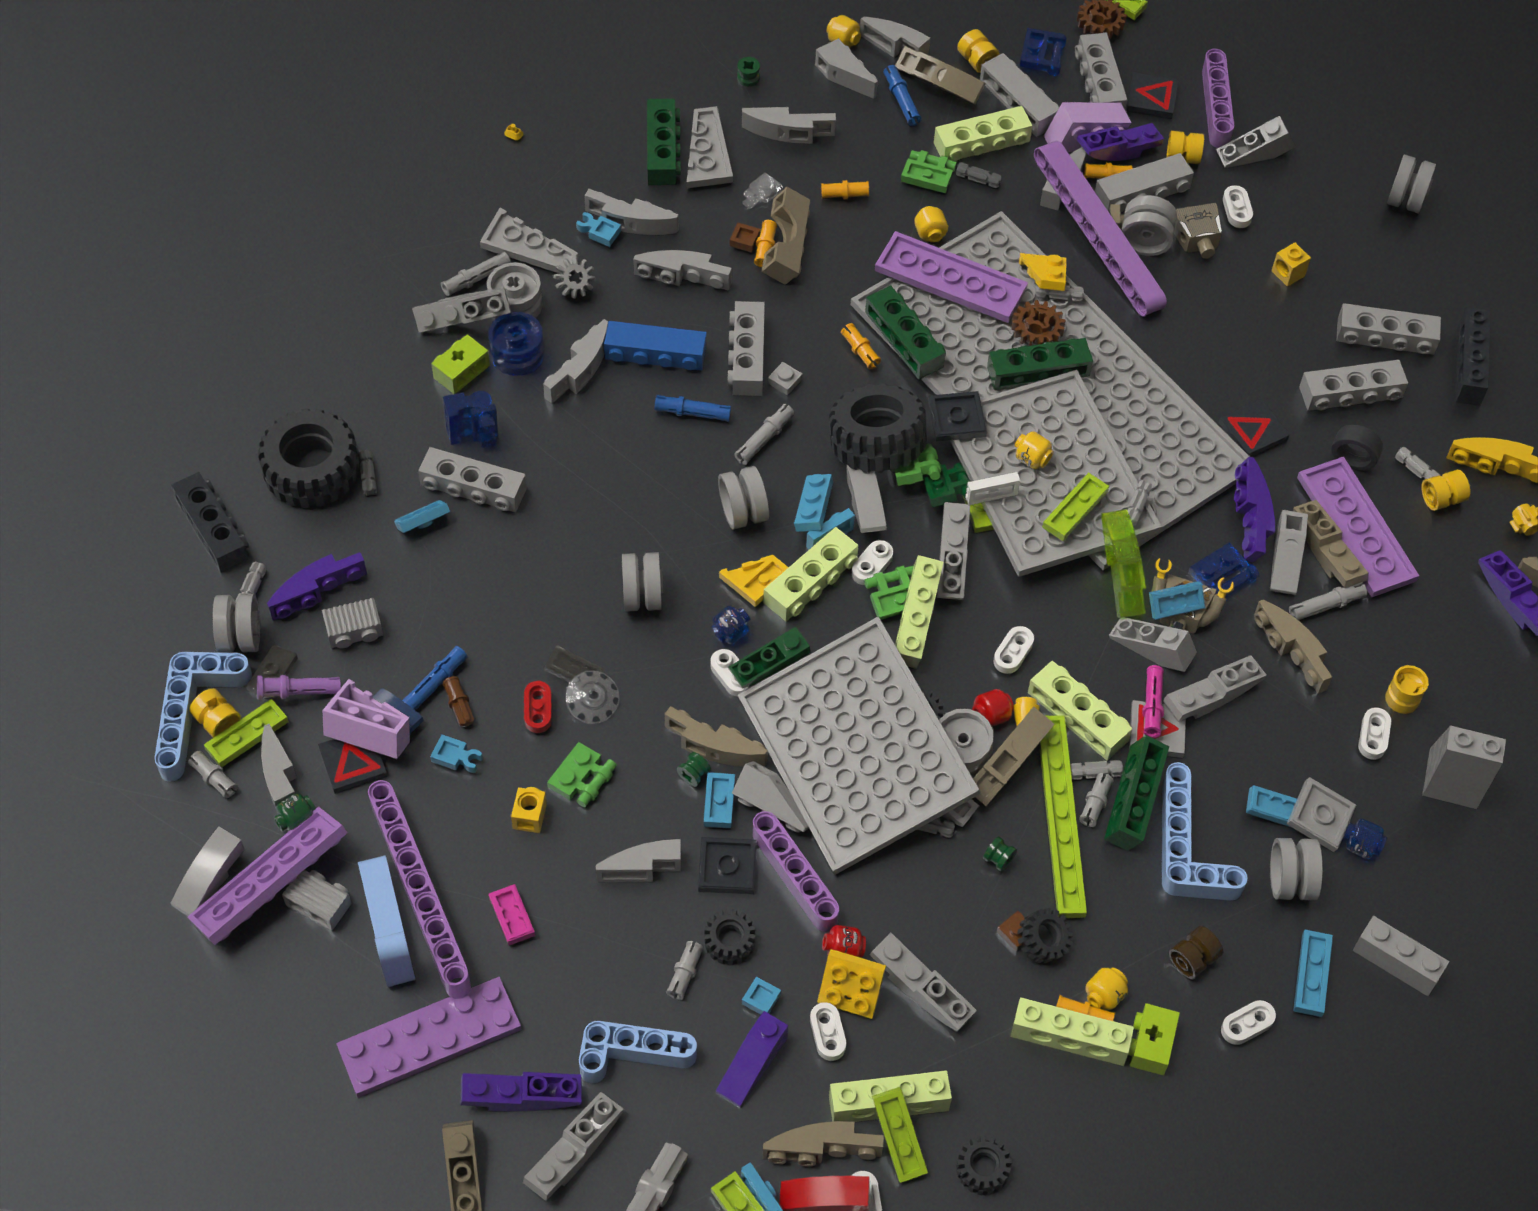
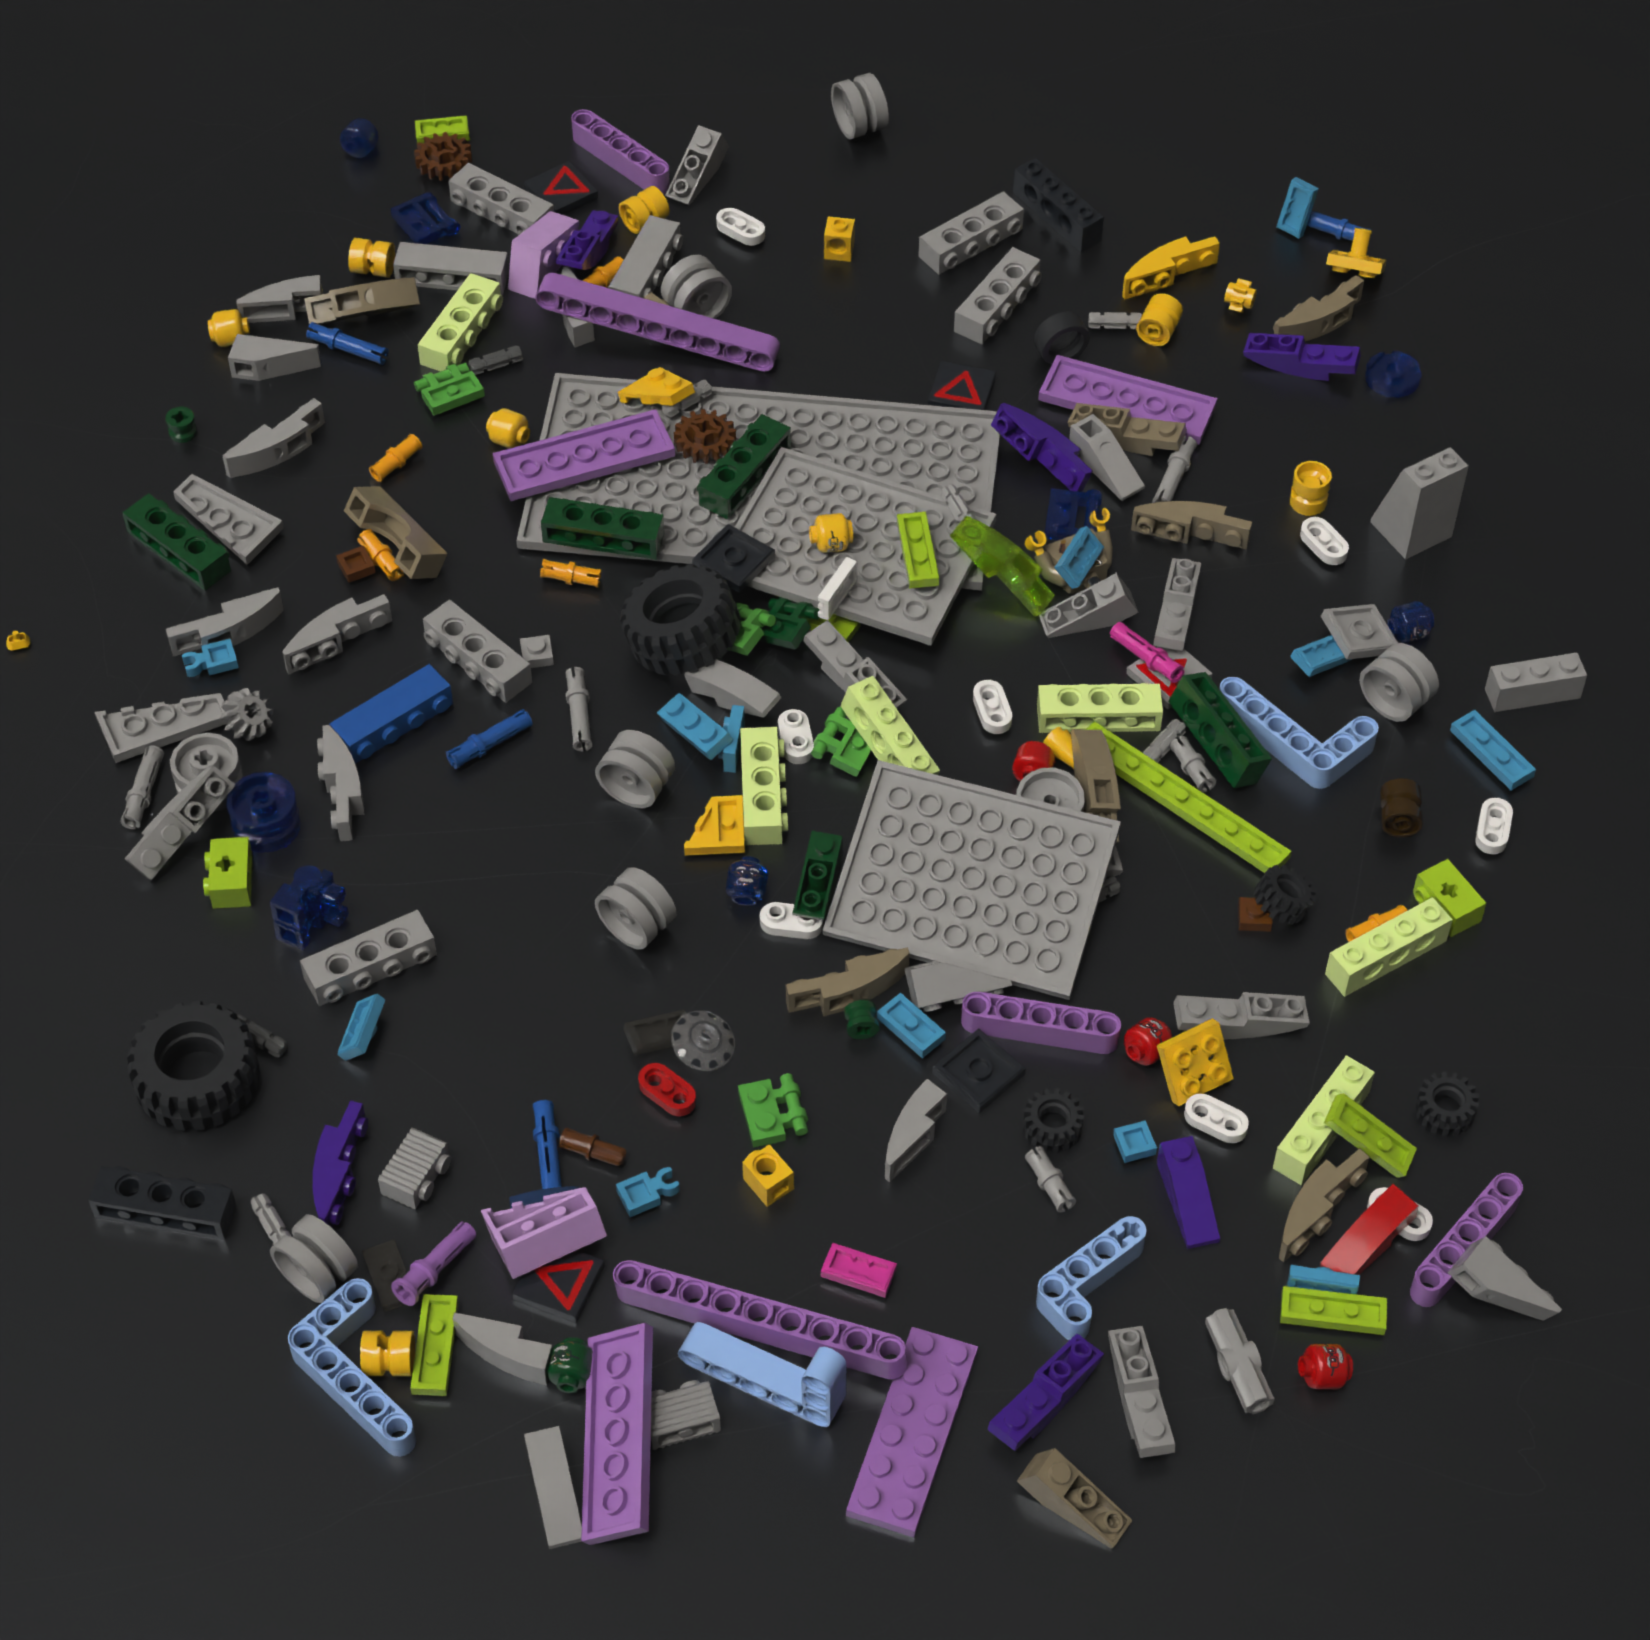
camera: 45 degrees left, 5 degrees down
light grey pin [188,751,238,798] -> none
clear plate [742,173,782,209] -> none
dark green wheel [983,836,1017,872] -> none
yellow head [1086,968,1128,1010] -> none
dark tan torso [1174,203,1222,258] -> none

